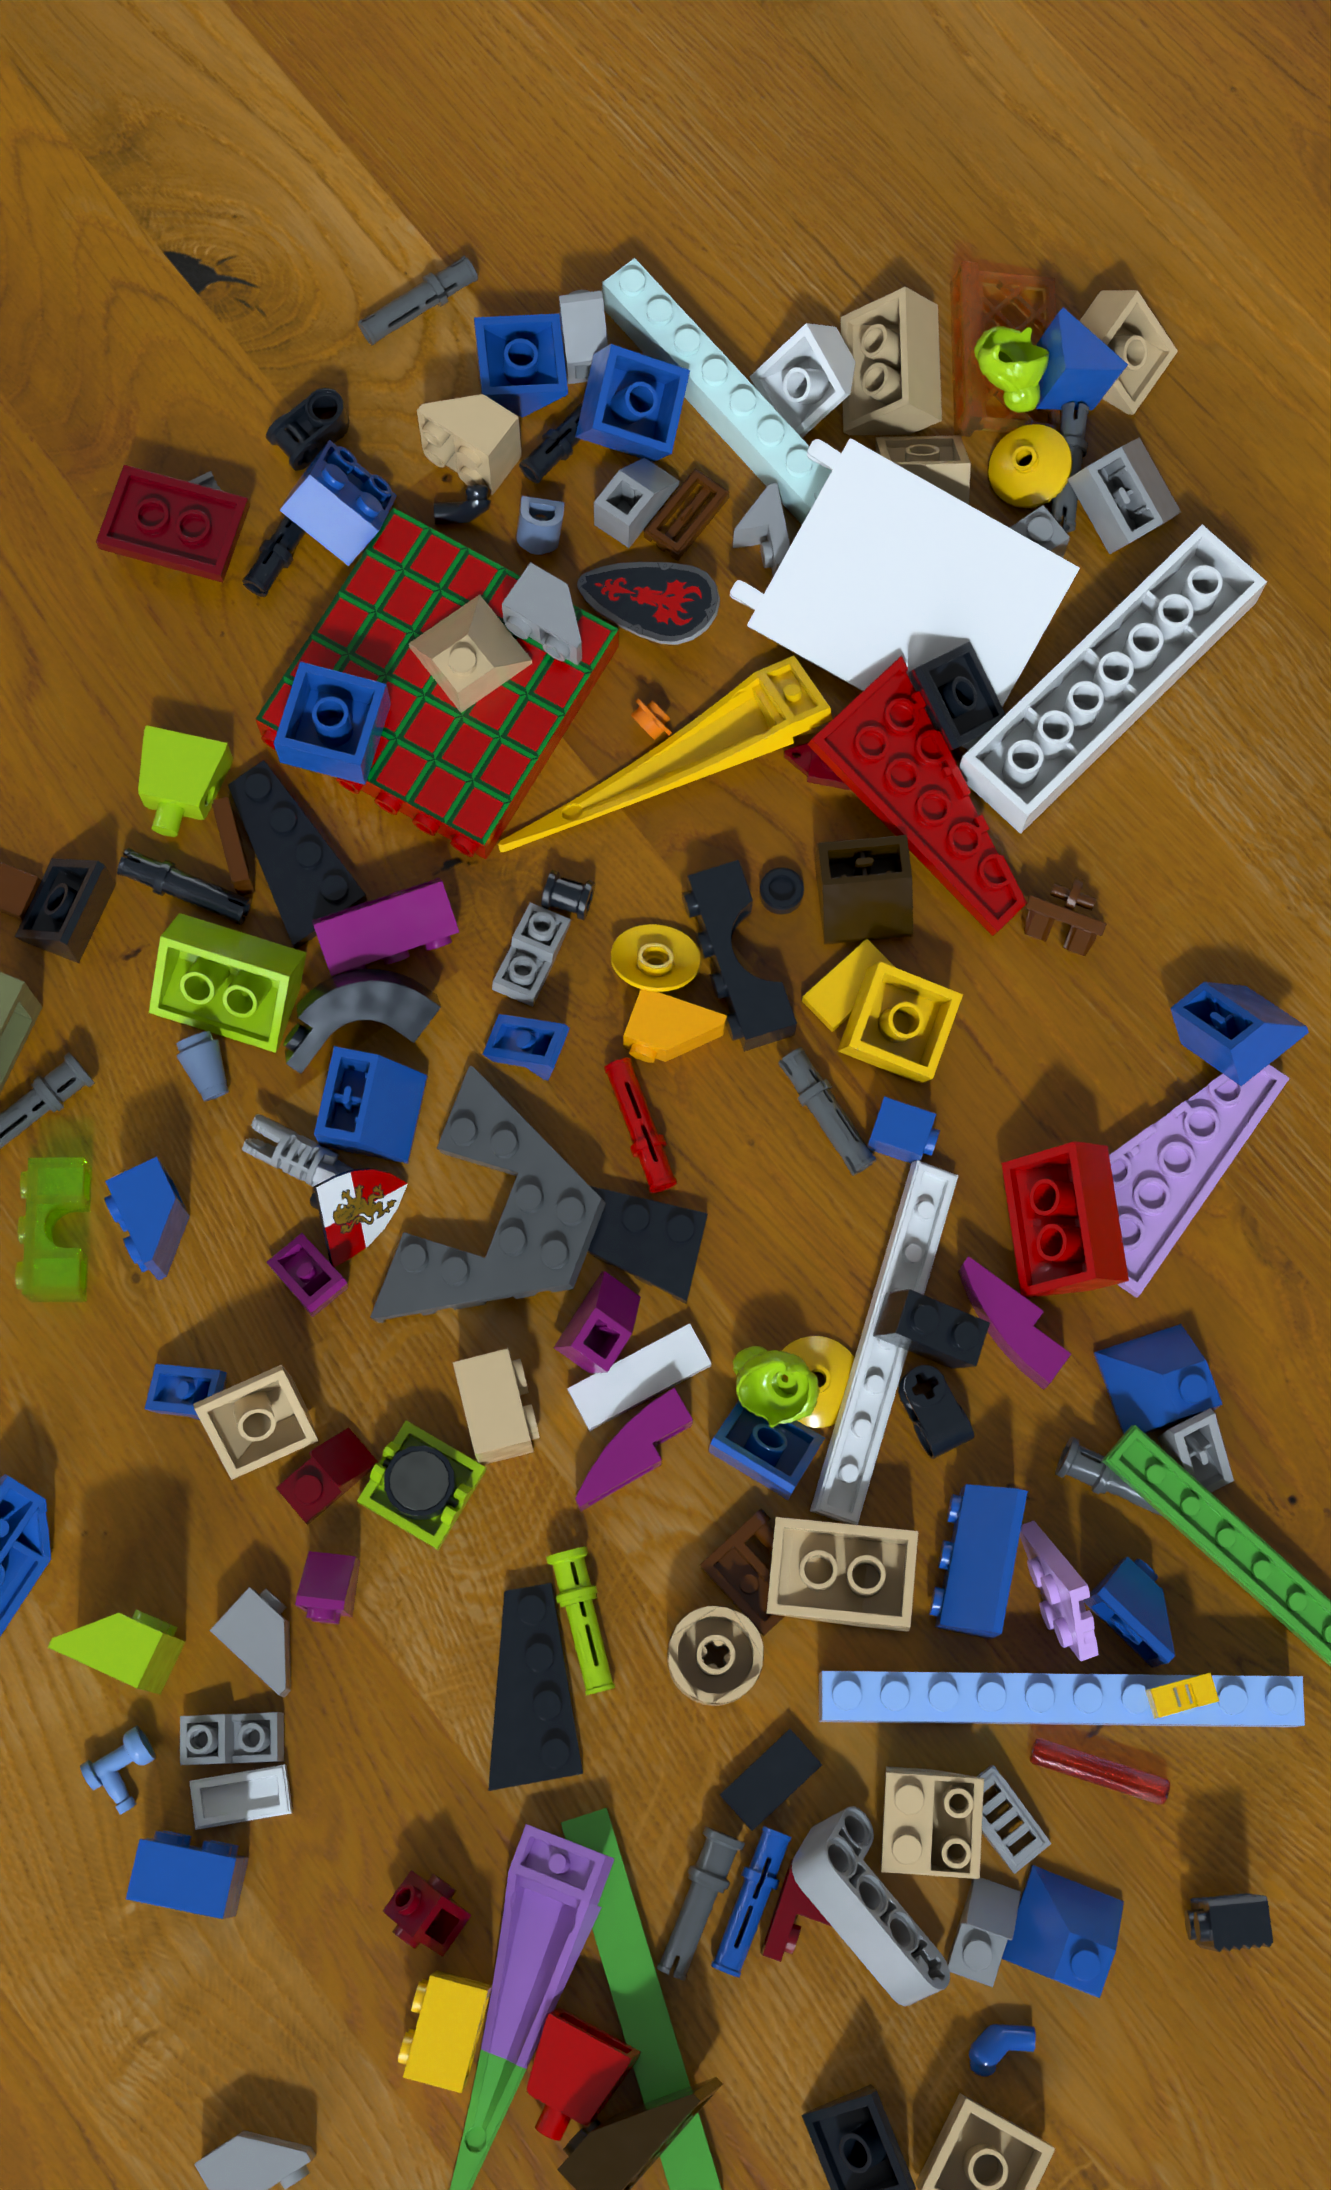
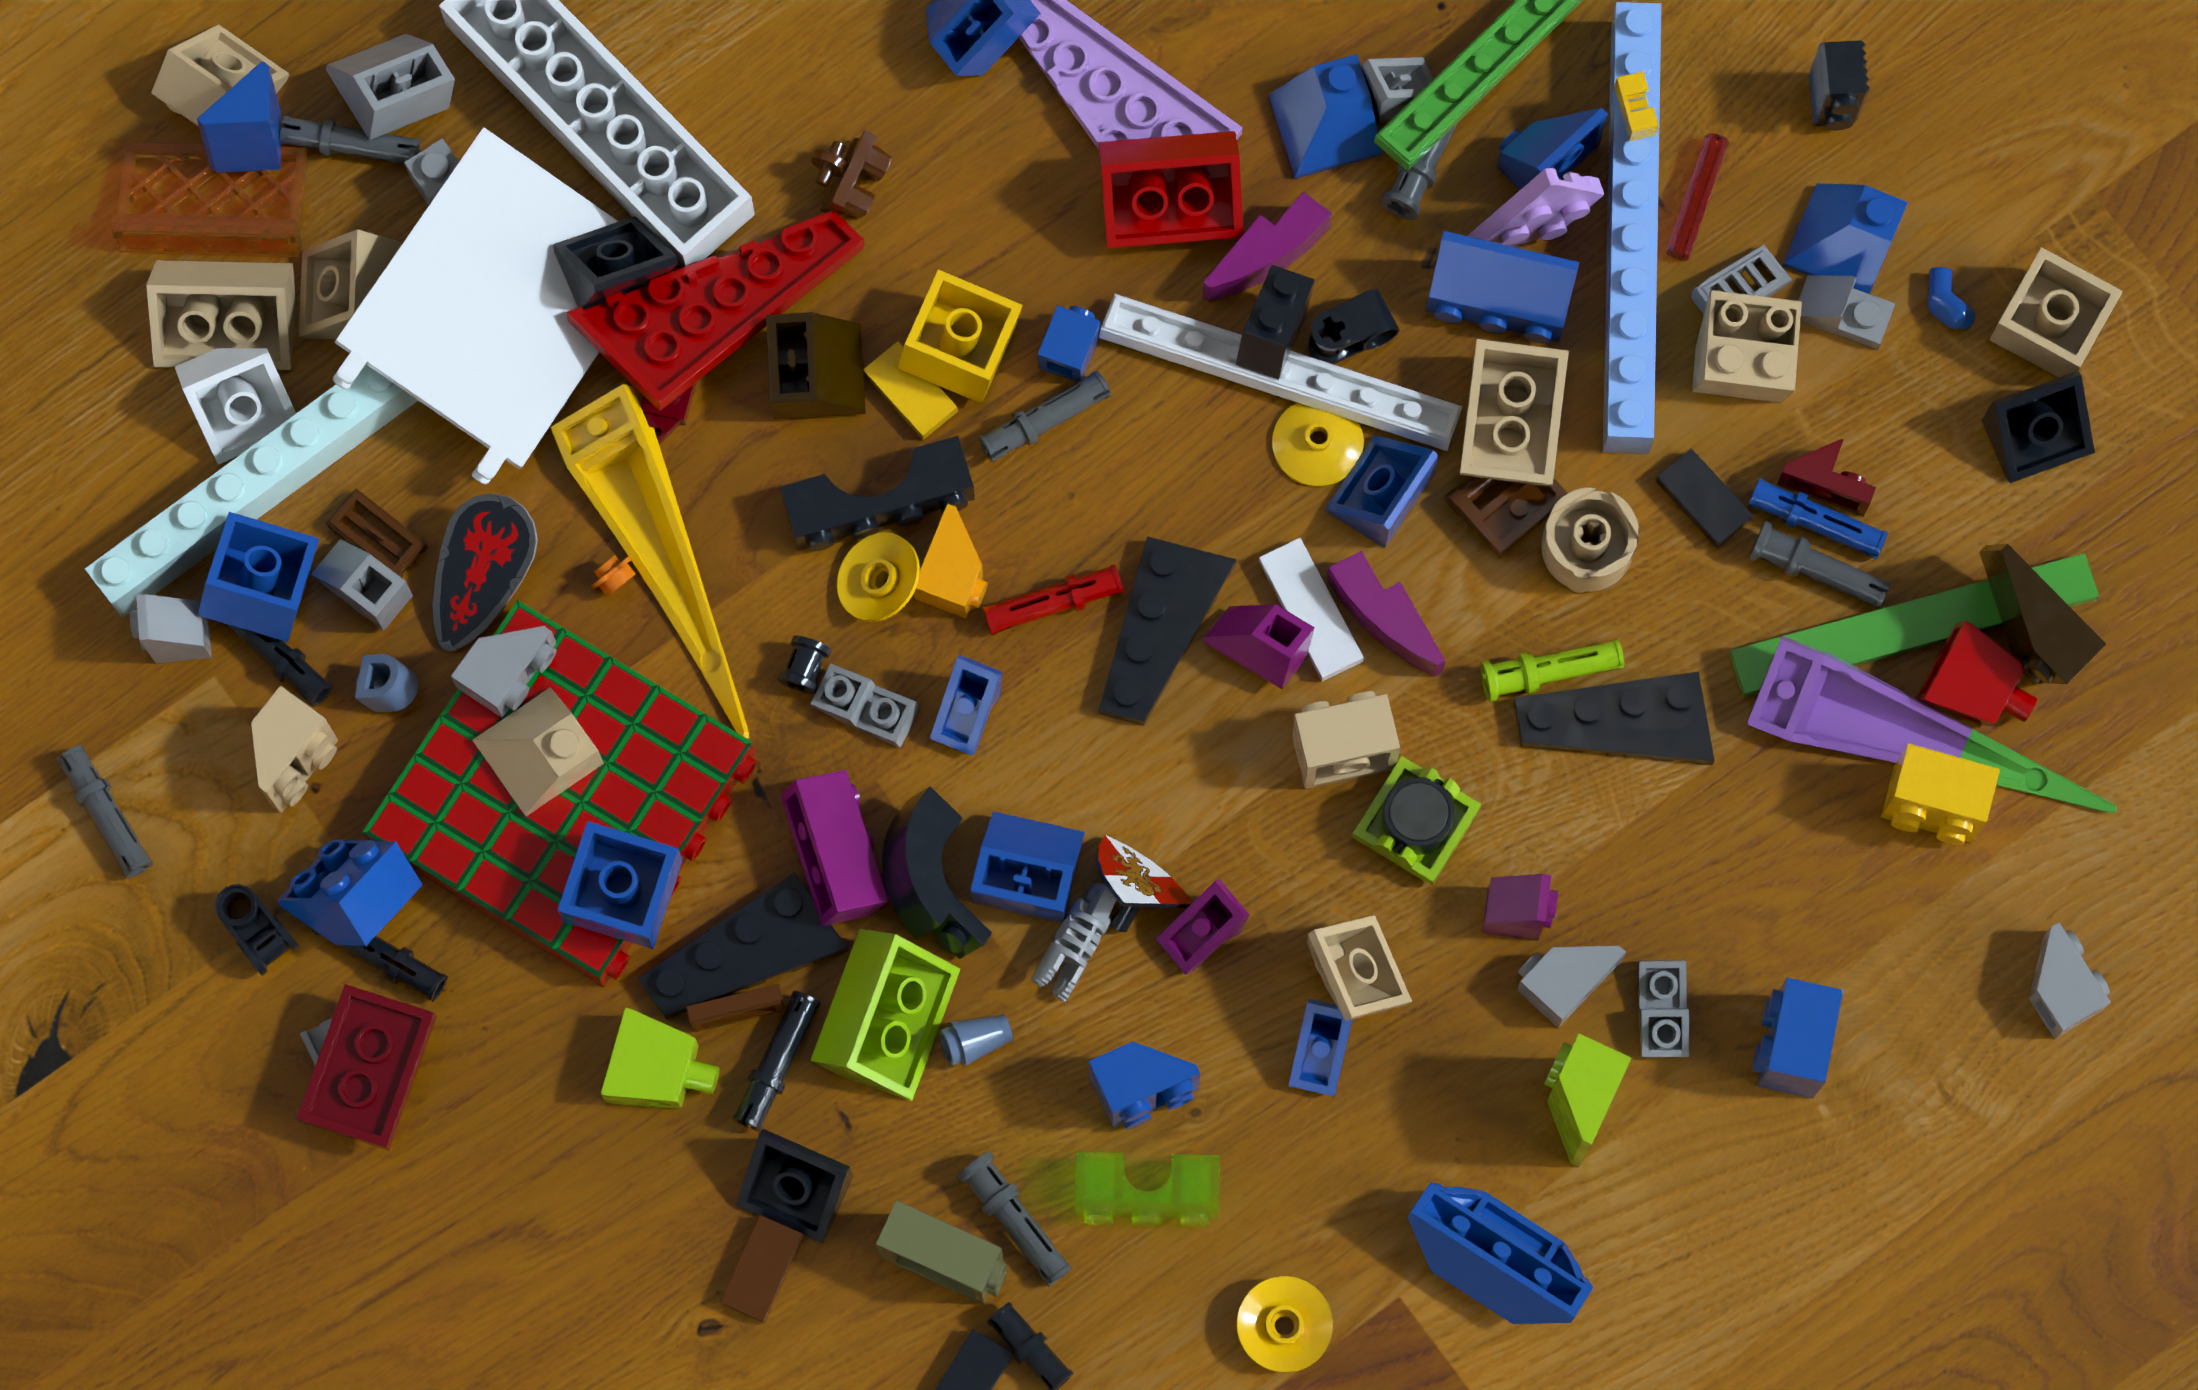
camera: 85 degrees left, 0 degrees up
medium blue piece [80,1726,156,1814] -> none
white tile [189,1764,293,1830] -> none
dark red slope [276,1427,379,1525] -> none
dark grey wing [370,1066,606,1323] -> none
dark red brick [383,1870,472,1957] -> none
black arm [434,485,491,524] -> none
blue slope [474,313,568,418] -> none
light grey slope [733,483,790,577] -> none
lime piece [733,1346,820,1428] -> none
black tile [759,868,804,915] -> none
light grey beam [792,1806,950,2006] -> none
lime piece [974,326,1049,413] -> none
yellow dish [988,424,1073,508] -> none

